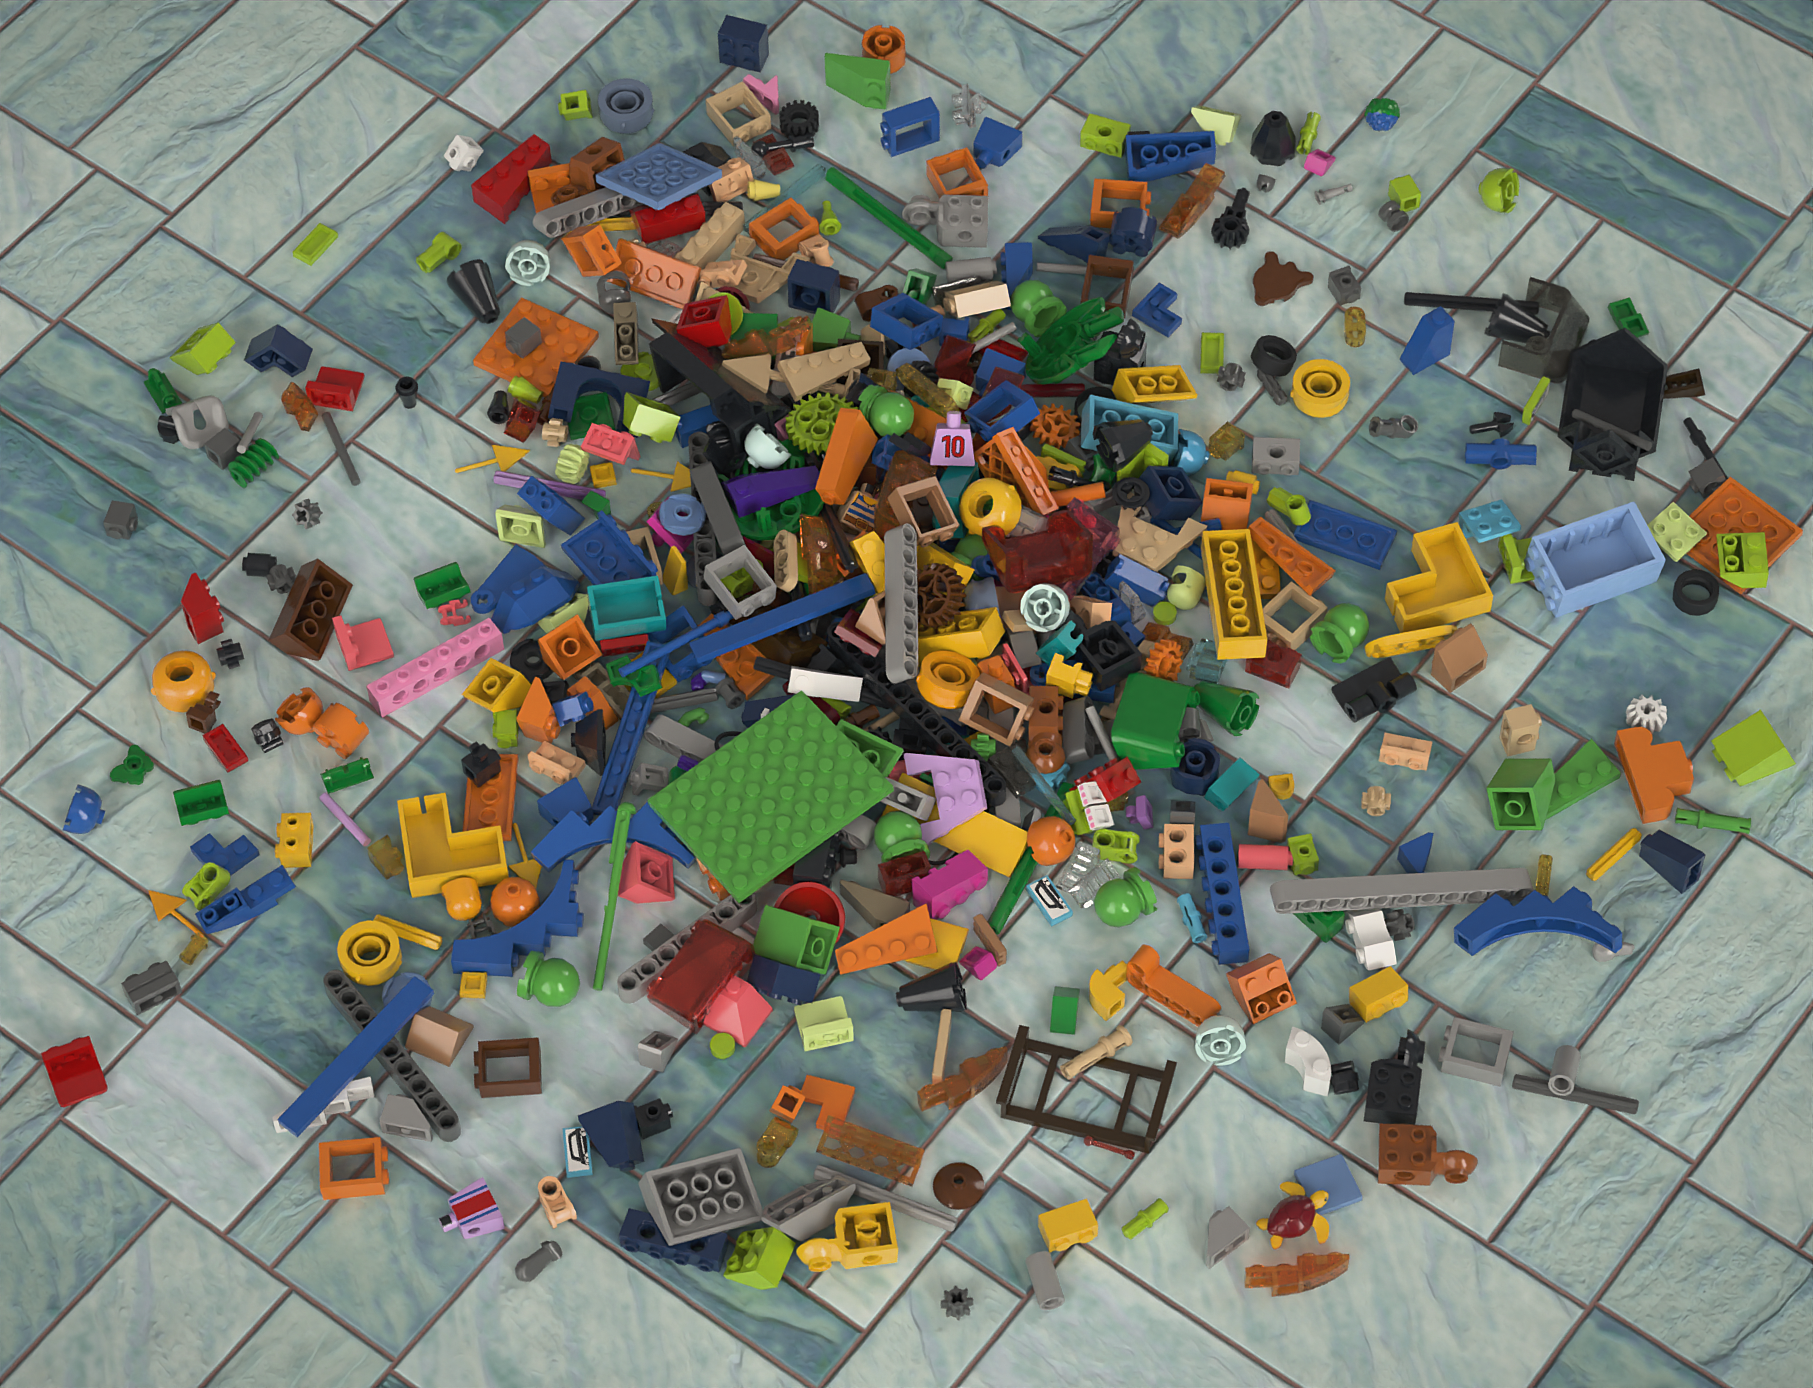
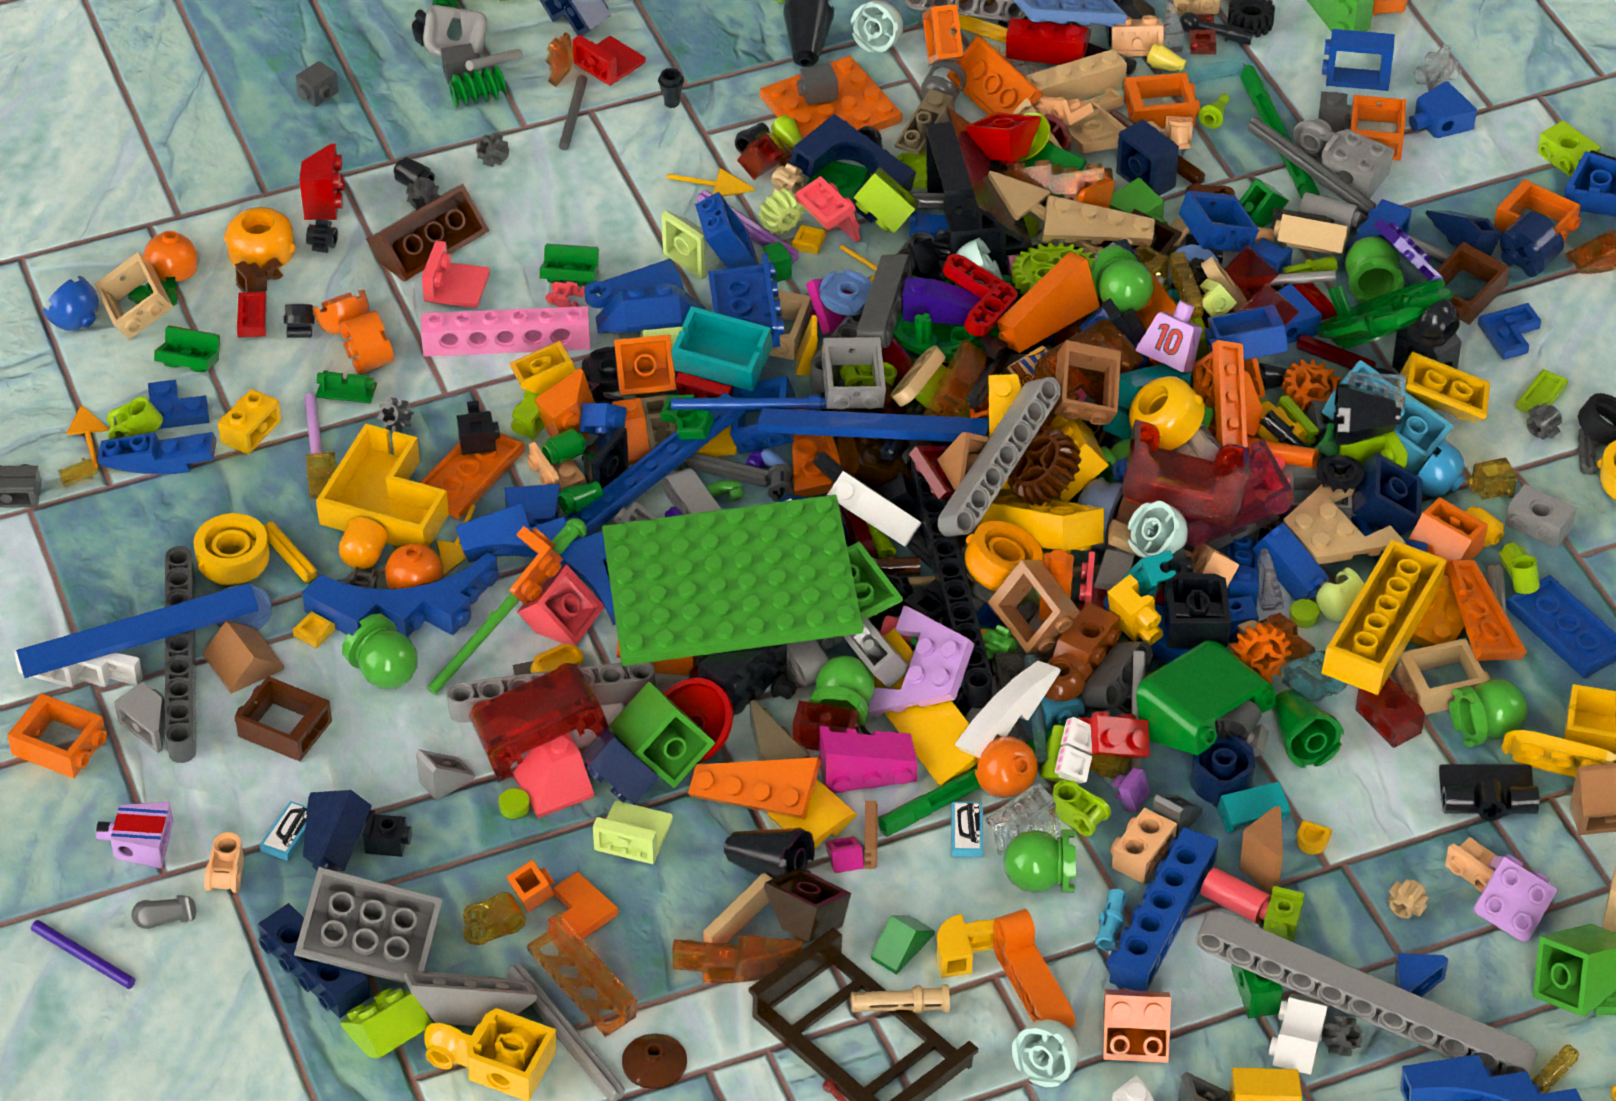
camera: 30 degrees right, 10 degrees down
none -> dark purple bar [31,920,136,989]
none -> tan window [94,252,173,339]
none -> orange cylinder [143,231,198,281]
none -> dark grey gear [377,397,414,433]
none -> orange bracket [509,526,563,604]
none -> yellow tile [530,644,584,673]
none -> green brick [541,428,586,465]
none -> green cone [558,481,603,515]
none -> dark brown slope [764,867,851,943]
none -> red beam [943,254,1018,337]
none -> white slope [955,661,1061,758]
none -> black tile [979,333,1008,360]
none -> tan beam [1201,256,1249,312]
none -> dark grey axle [1247,117,1376,216]
none -> dark grey brick [1318,91,1352,133]
none -> clear slope [1347,372,1406,410]
none -> dark purple wing [1373,218,1444,280]
none -> lavender bracket [1473,854,1558,942]

